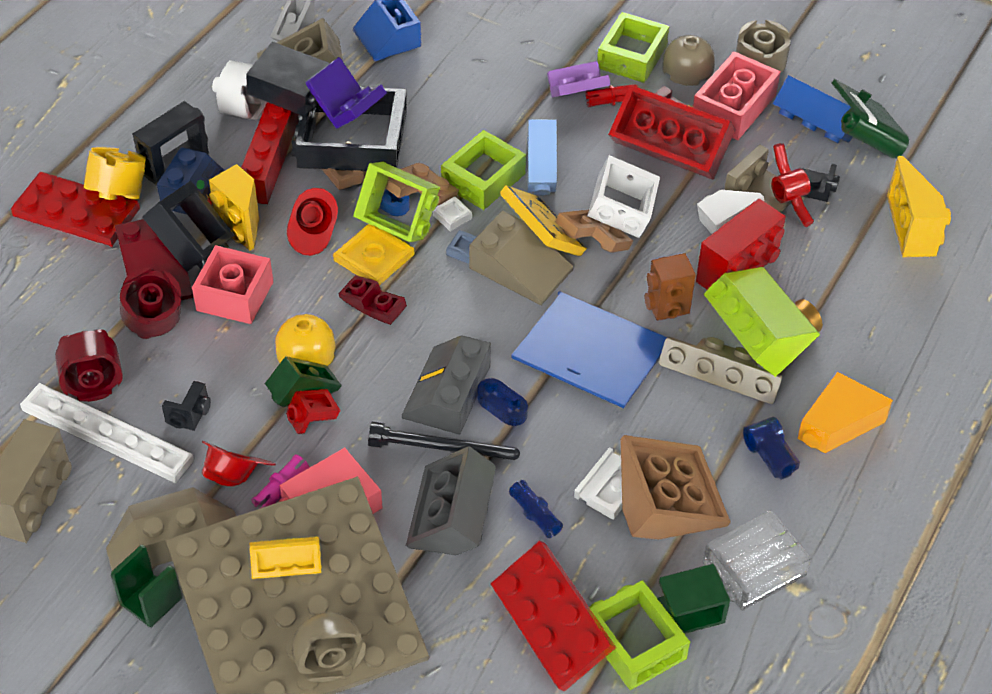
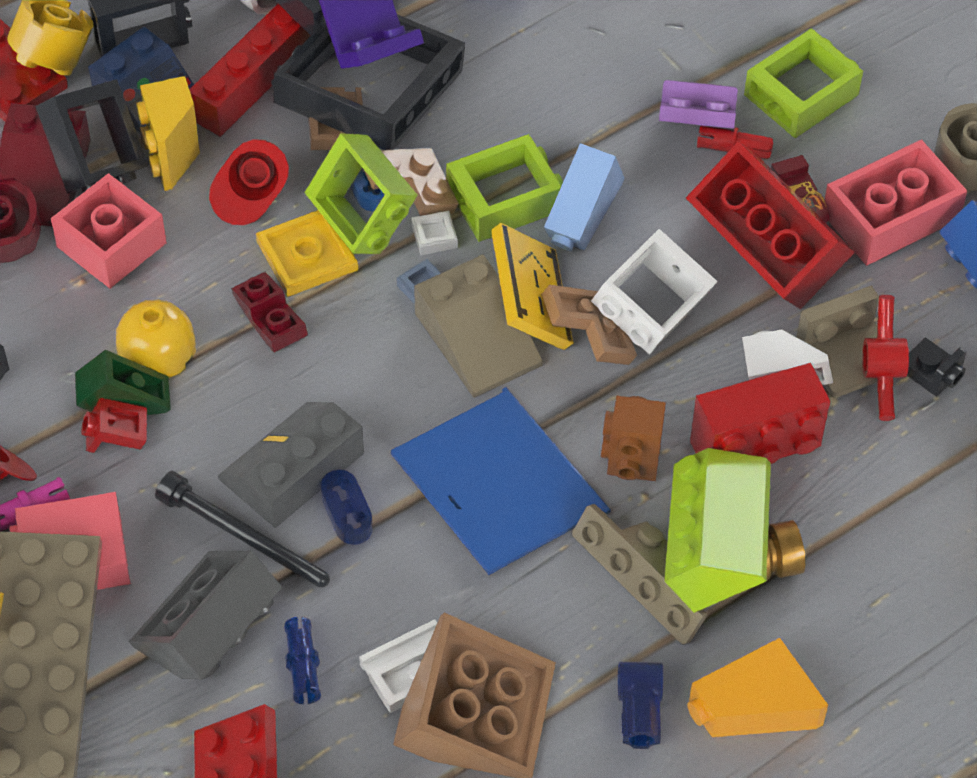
camera: 25 degrees right, 5 degrees up
dark tan cylinder [663,35,715,86] -> none

